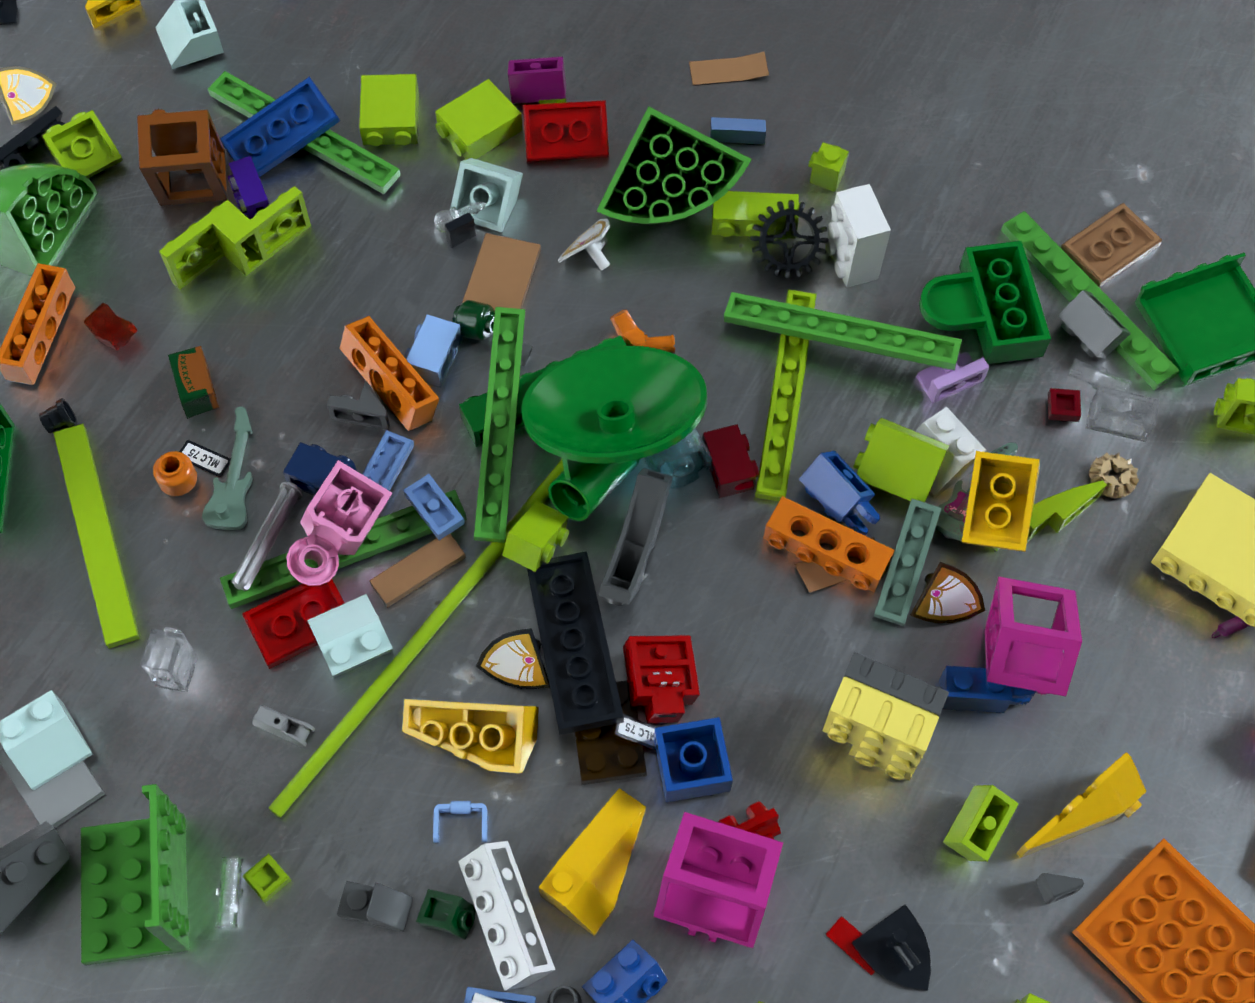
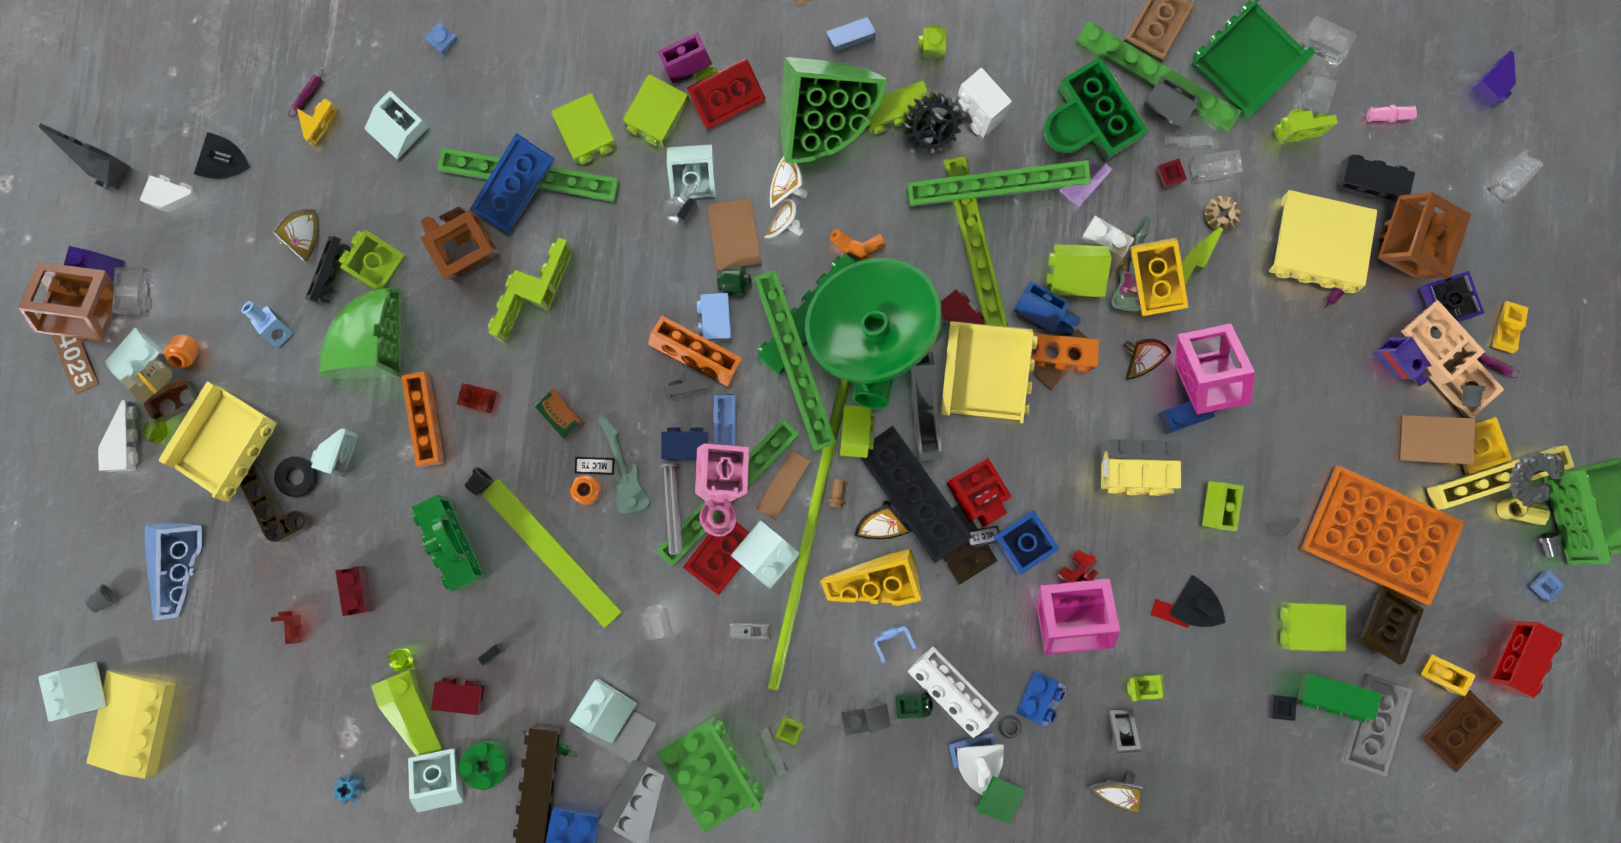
camera: 25 degrees left, 20 degrees up
dark purple piece [227,156,270,219] -> none
medium blue plate [403,474,465,540] -> none
yellow wedge [539,788,646,936] -> none
sand green plate [874,499,942,626] -> none
yellow wedge [1017,752,1147,858] -> none
none -> shield [763,199,804,239]
none -> medium nougat pin [828,479,848,509]
none -> light yellow panel [941,321,1037,423]

